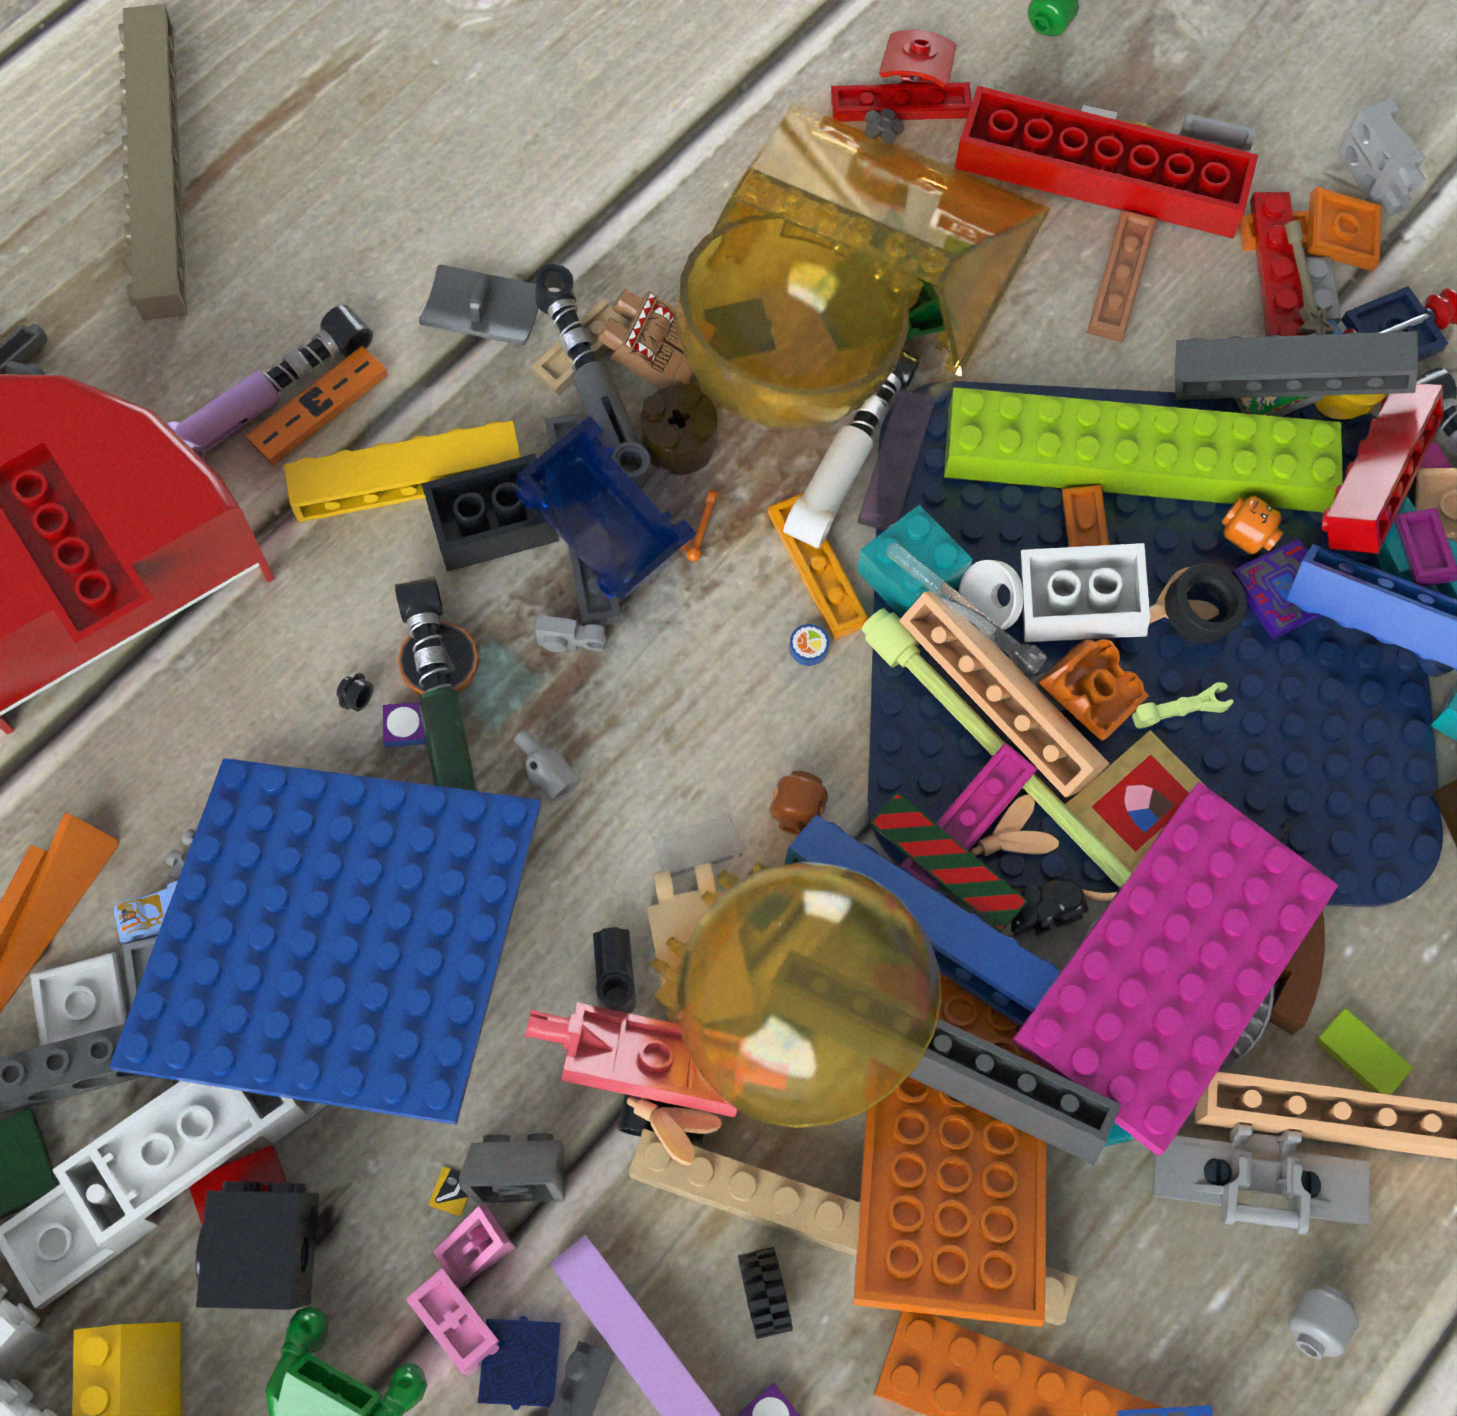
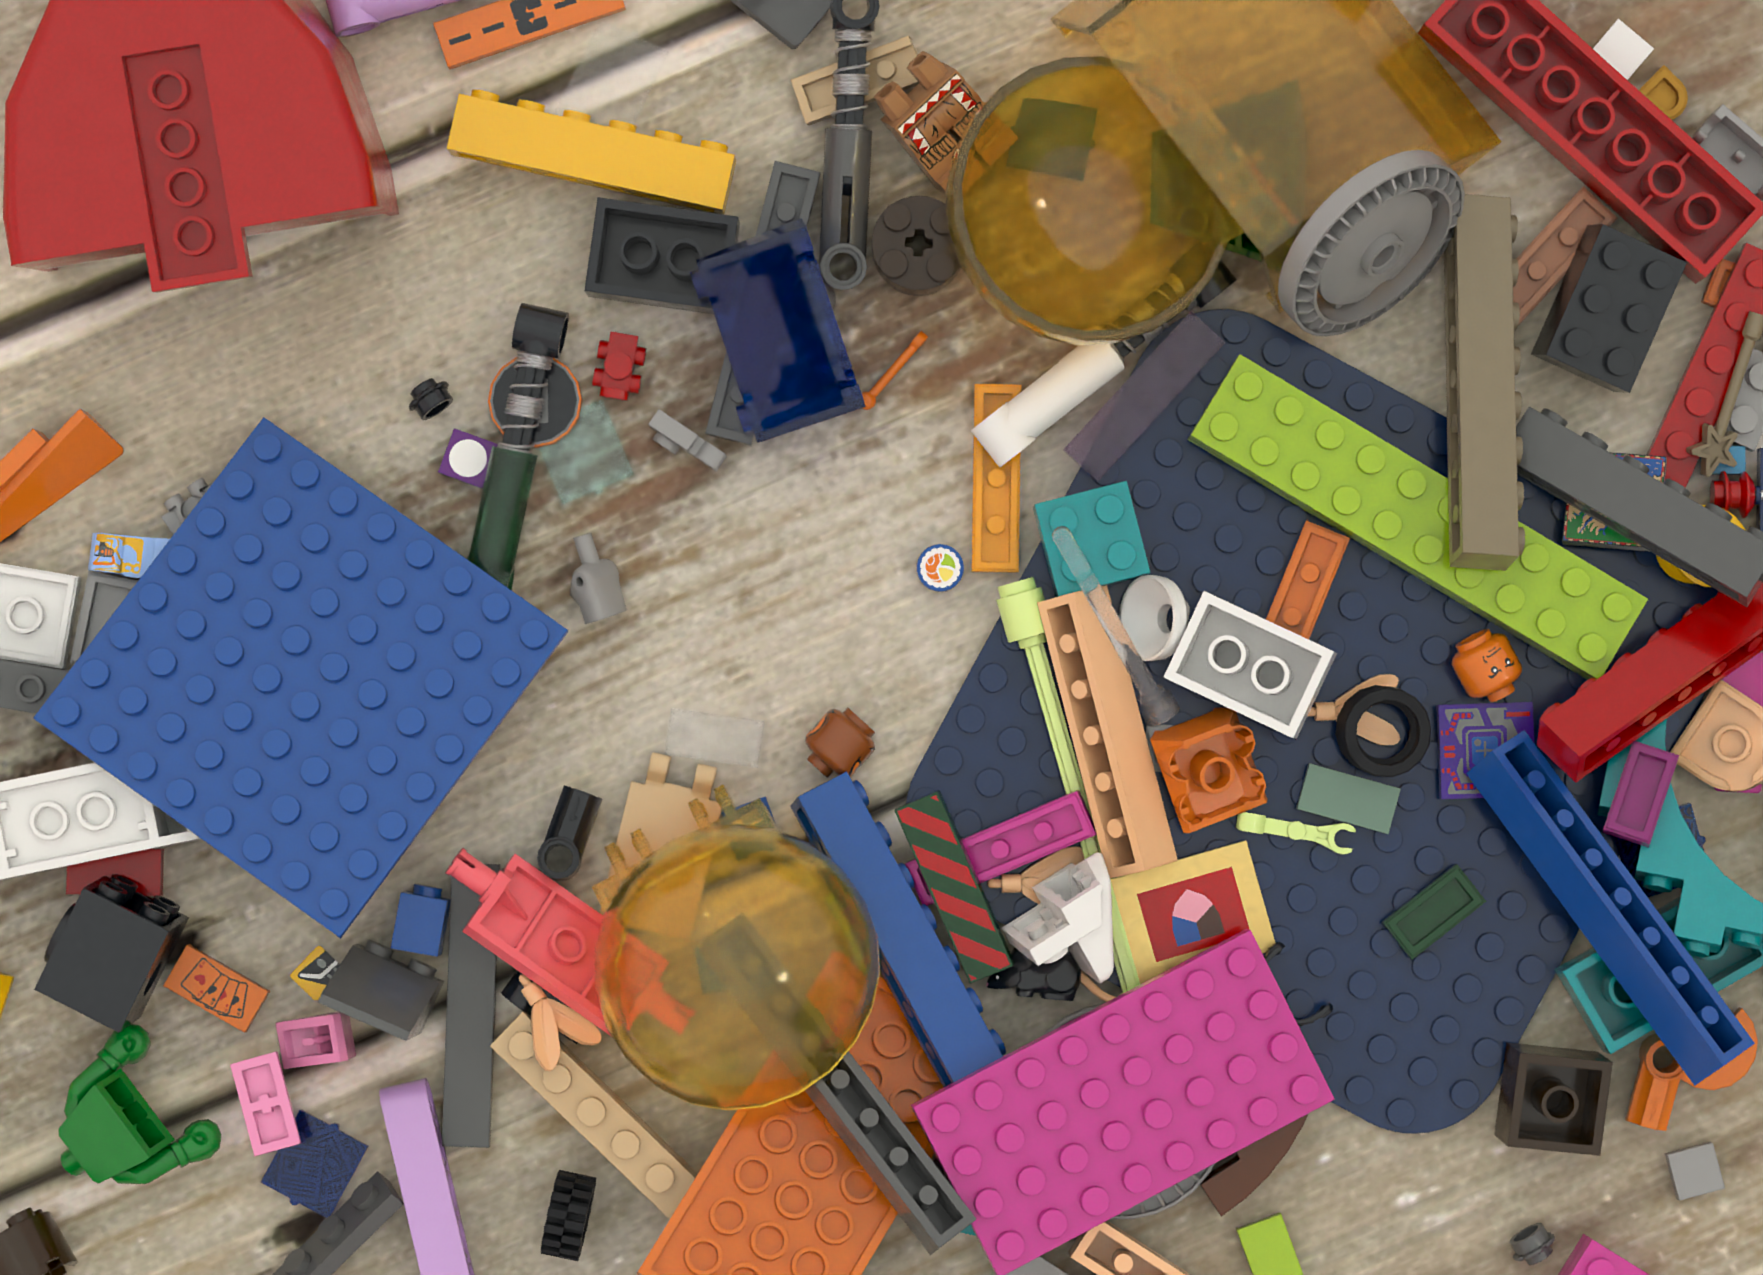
camera: 30 degrees right, 20 degrees up
none -> orange tile [163,944,270,1033]
none -> blue brick [391,884,451,957]
none -> dark grey tile [442,864,500,1148]
none -> red piece [592,331,647,401]
none -> white piece [1001,852,1114,984]
none -> light grey piece [1278,150,1465,337]
none -> sand green tile [1296,763,1401,834]
none -> dark green tile [1381,864,1486,960]
none -> dark tan brick [1444,194,1525,571]
none -> black brick [1531,224,1687,393]

